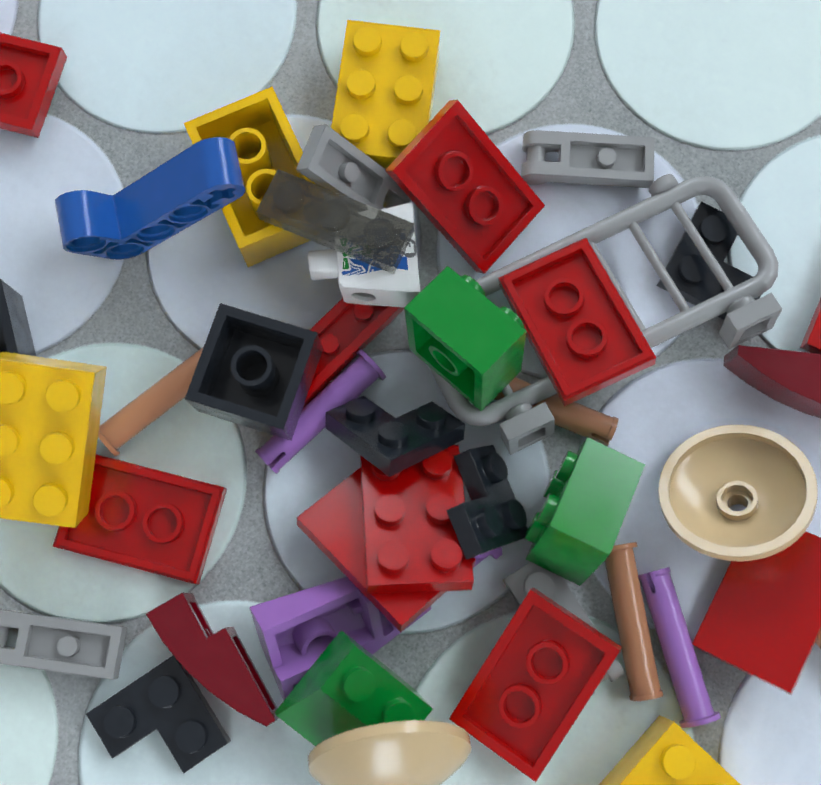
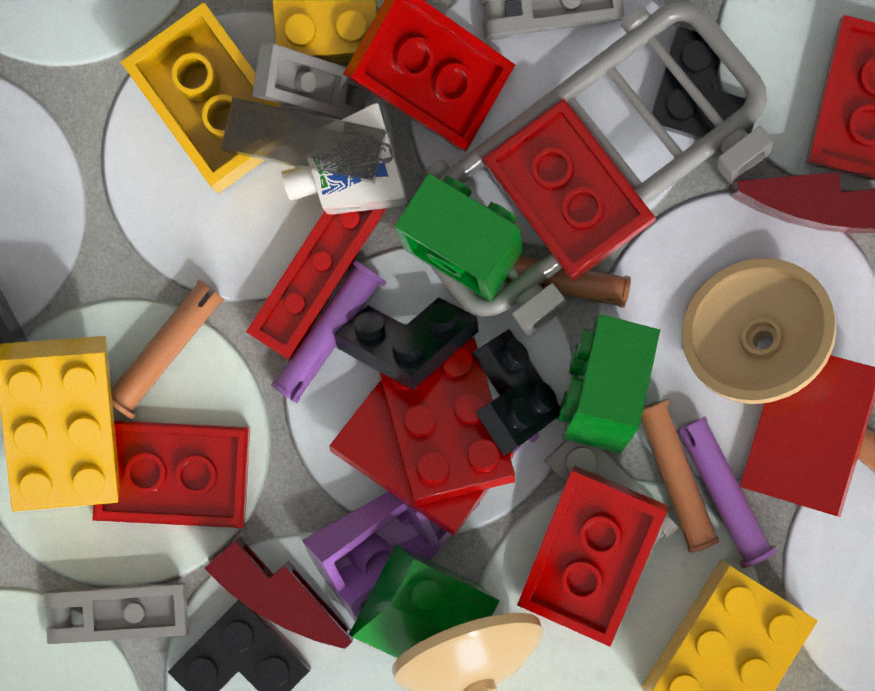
camera: 10 degrees left, 10 degrees up
blue beam [55,137,245,260] -> none
black brick [185,303,323,441] -> none

